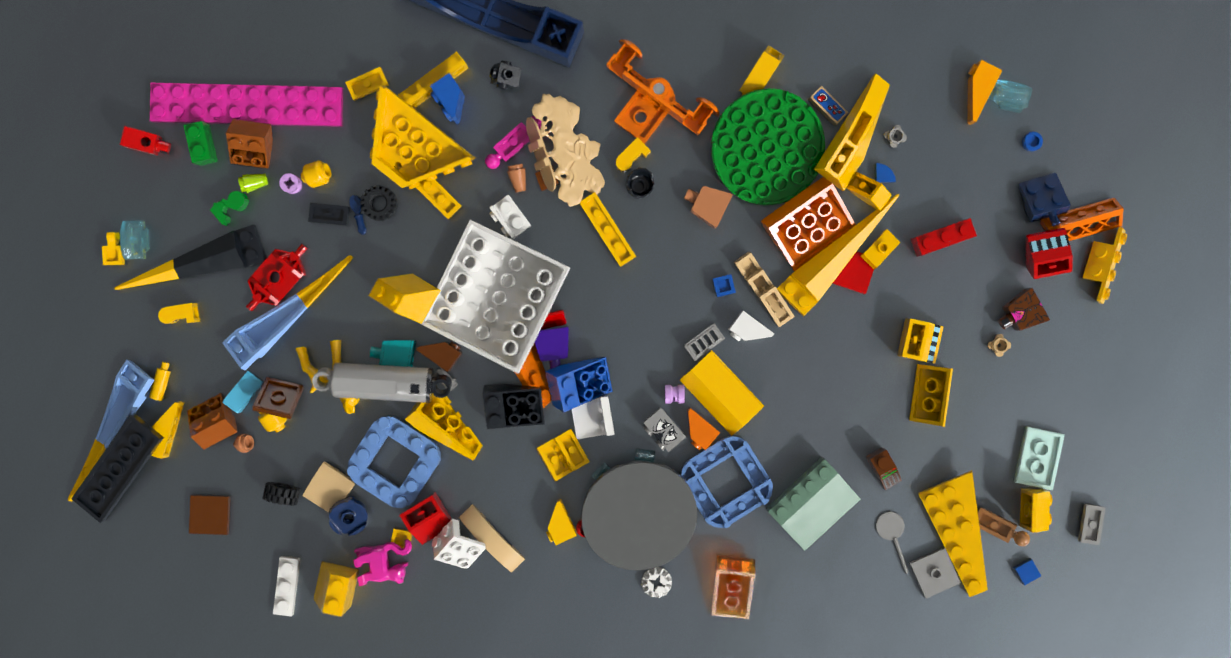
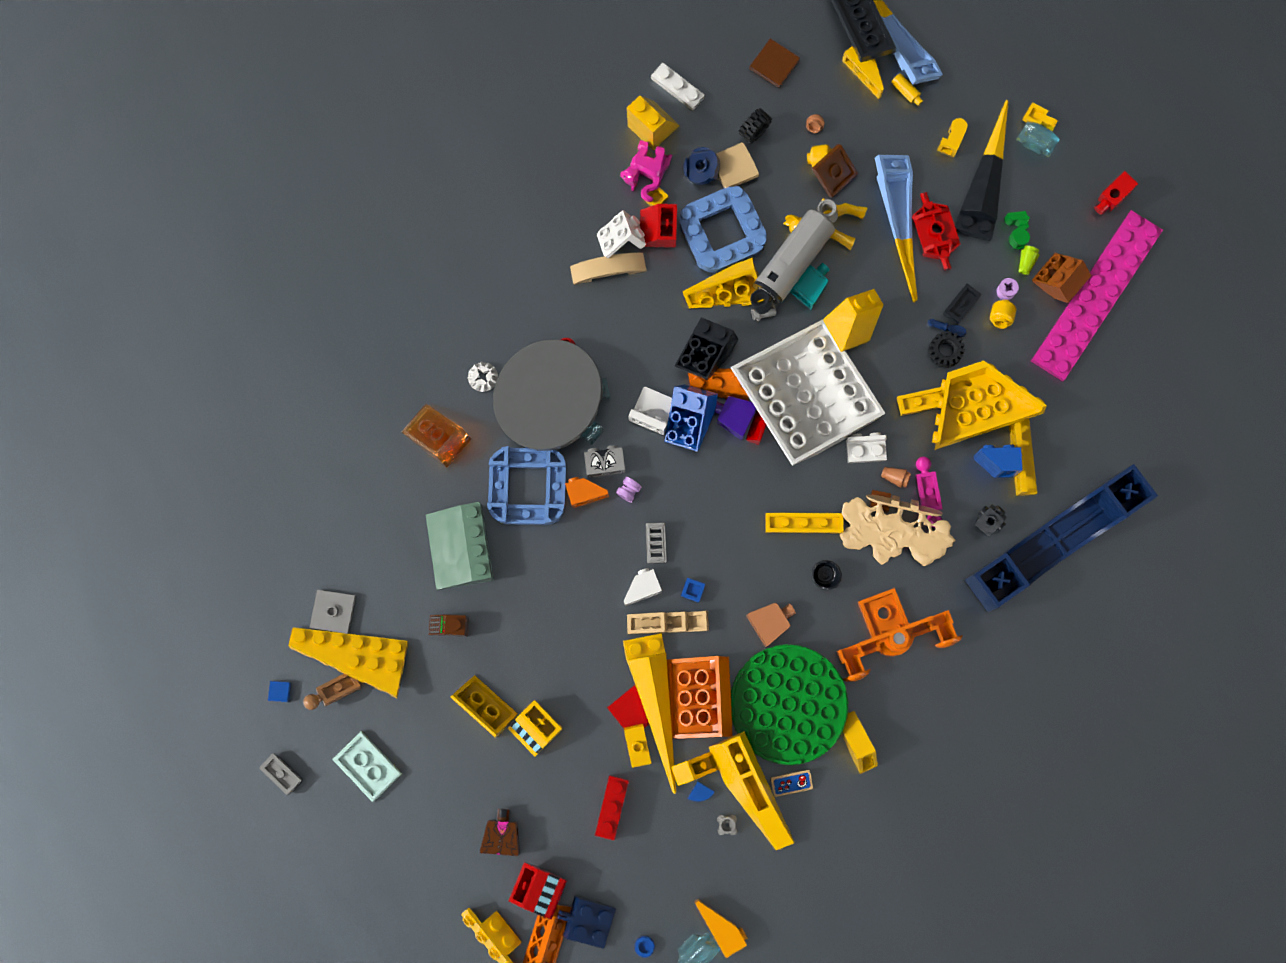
camera: 130 degrees right, 10 degrees down
green brick [183,121,218,166] -> none
dark orange slope [187,393,237,450] -> none
medium azure slope [222,371,263,413] -> none
yellow plate [345,67,389,101] -> none
reddish brown slope [416,341,463,372] -> none
yellow slope [536,429,590,482] -> none
yellow slope [546,499,577,545] -> none
yellow leg [616,137,651,172] -> none
yellow slope [680,350,764,436] -> none
light grey piece [876,512,908,574] -> none
tan plate [988,334,1011,357] -> none
yellow slope [1020,488,1052,533] -> none

